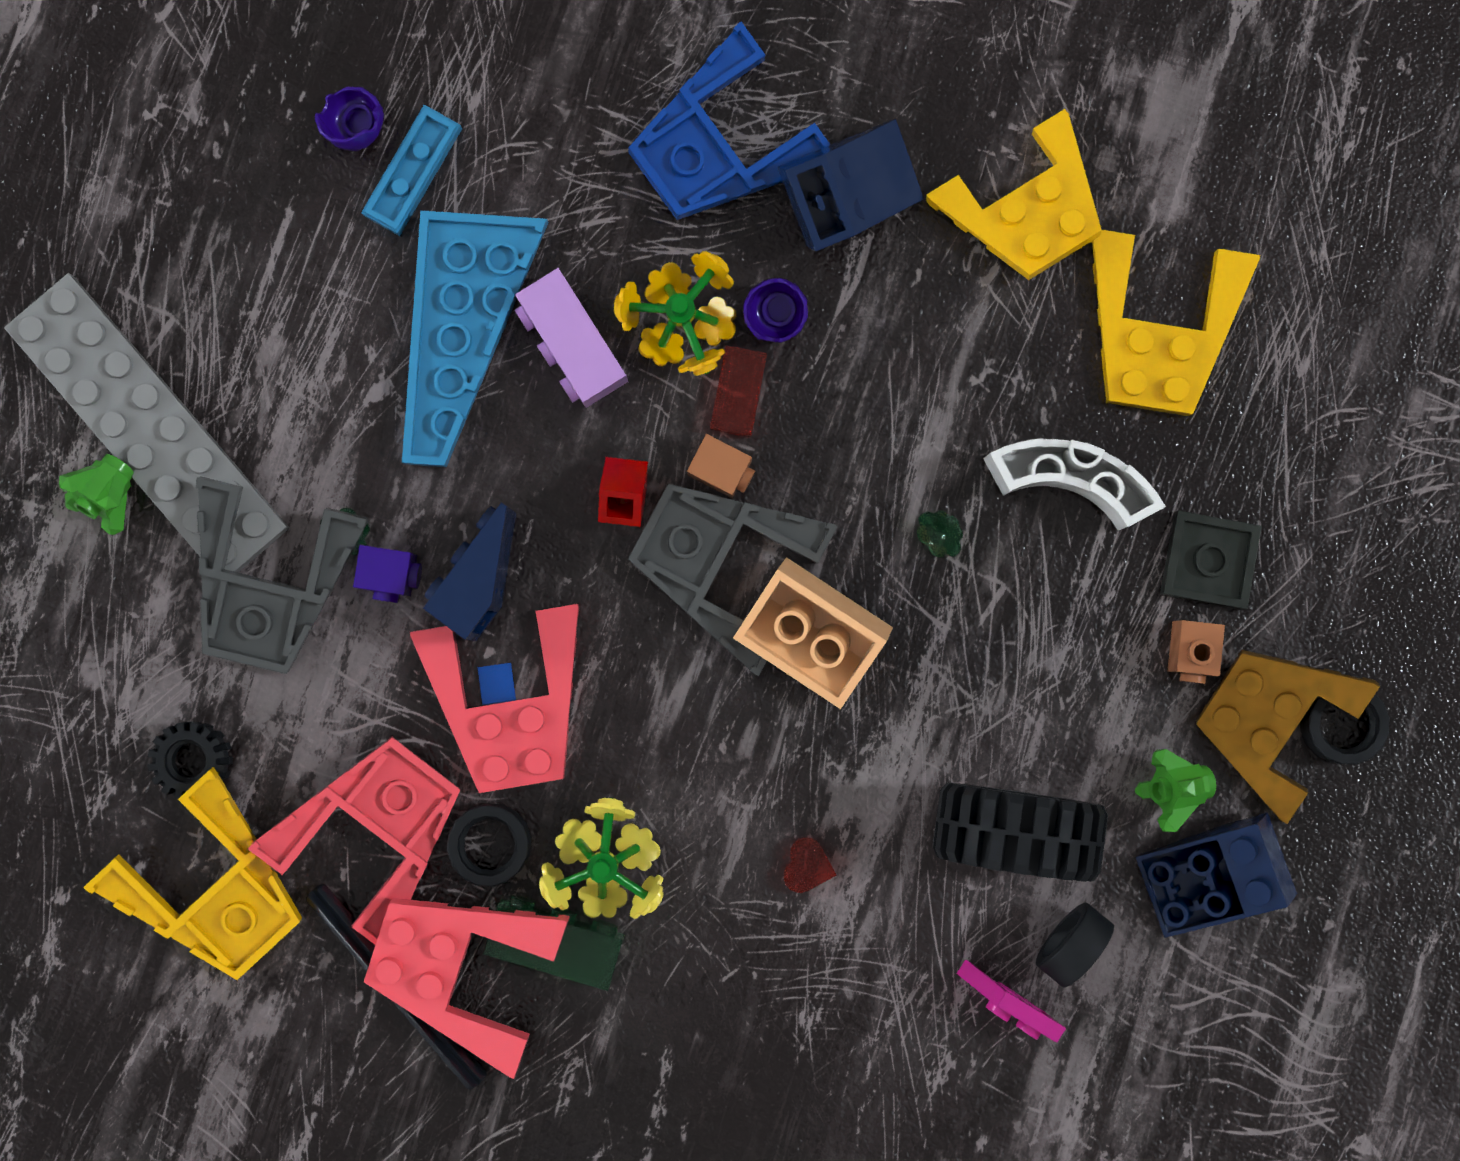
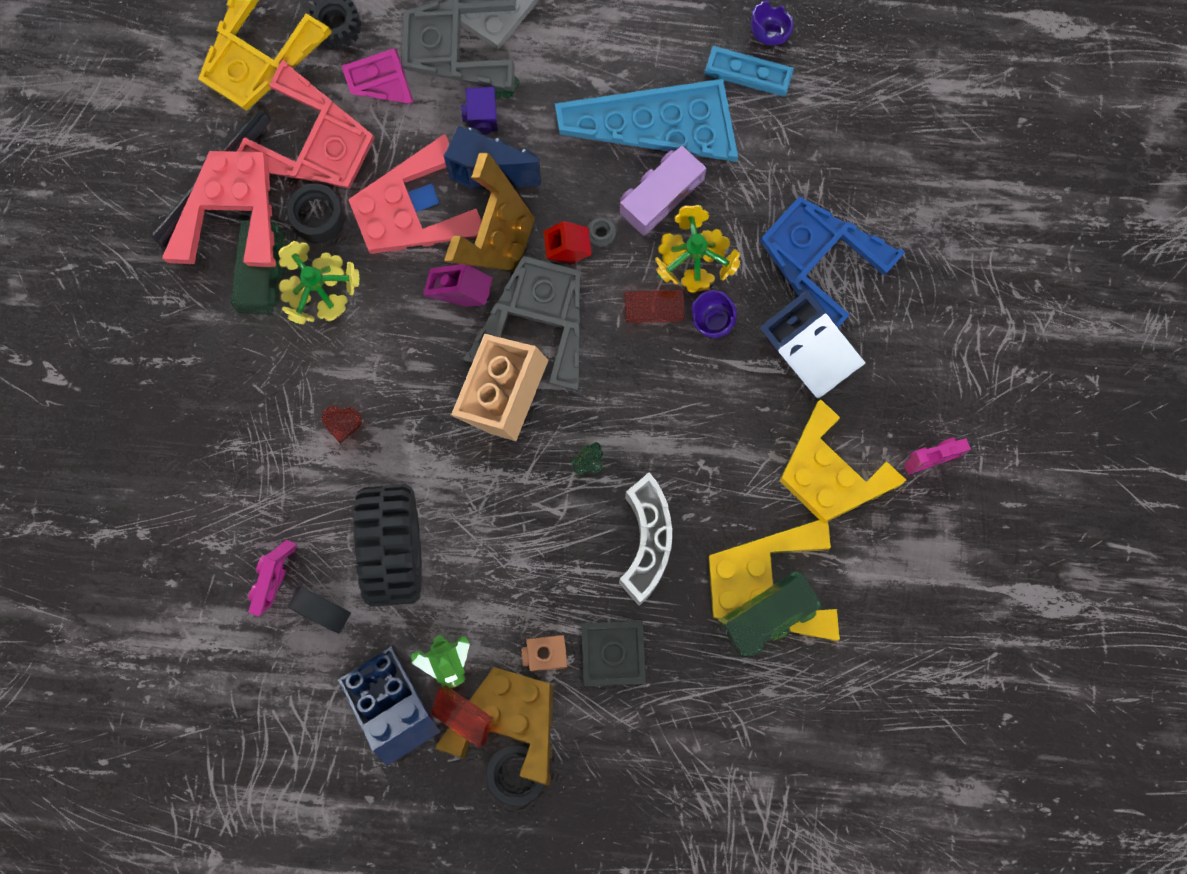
camera: 75 degrees right, 10 degrees down
nougat brick [687,434,755,498] -> none
none -> dark pink wing [342,48,414,104]
none -> magenta slope [423,264,492,307]
none -> clear red tile [431,685,494,747]
none -> pearl gold wing [444,153,535,271]
none -> dark grey plate [588,218,616,247]
none -> clear green brick [718,571,822,656]
none -> dark pink wing [904,437,971,475]

